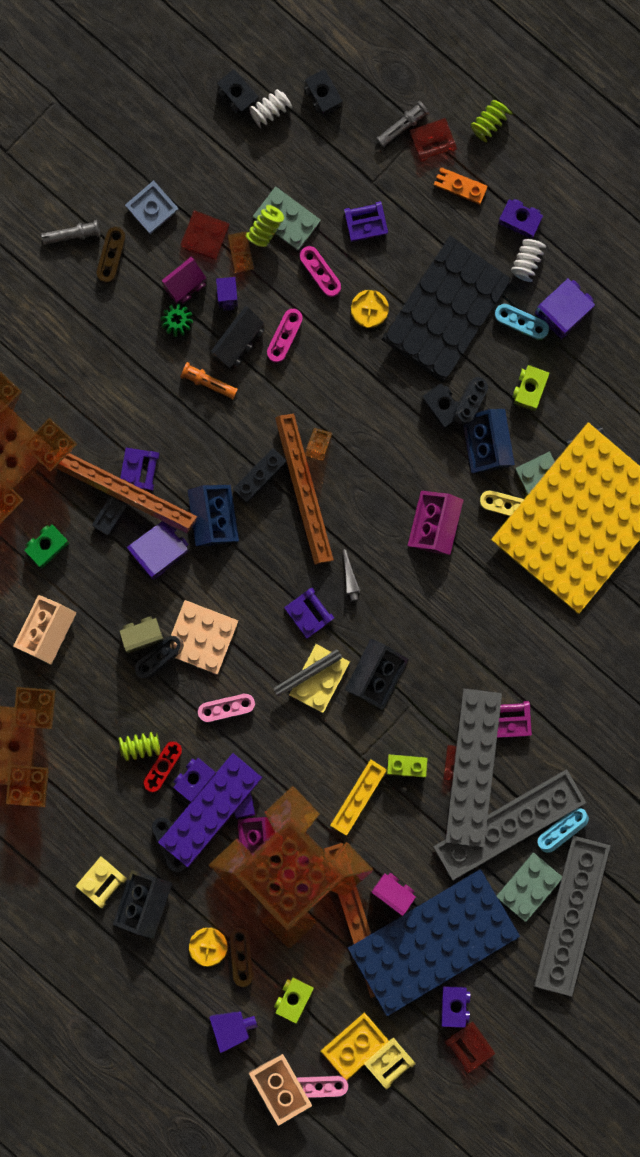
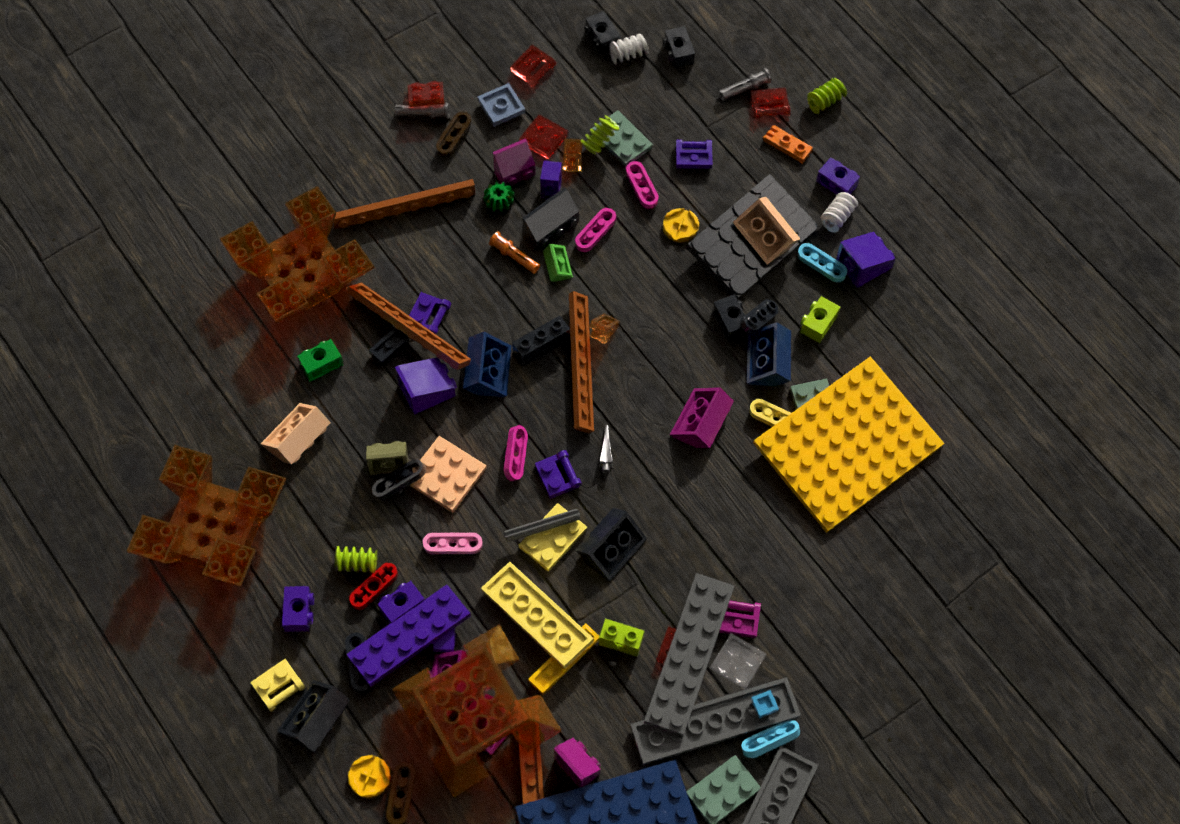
camera: 15 degrees right, 20 degrees down
none -> dark purple brick [282,586,314,632]
none -> dark orange plate [331,179,475,229]
none -> clear red plate [408,81,445,107]
none -> light yellow plate [481,562,594,669]
none -> dark pink plate [504,425,528,481]
none -> clear red plate [510,45,556,87]
none -> bright green slope [543,244,573,282]
none -> clear plate [710,633,766,690]
none -> light nougat slope [733,197,800,265]
none -> dark azure plate [751,690,779,718]

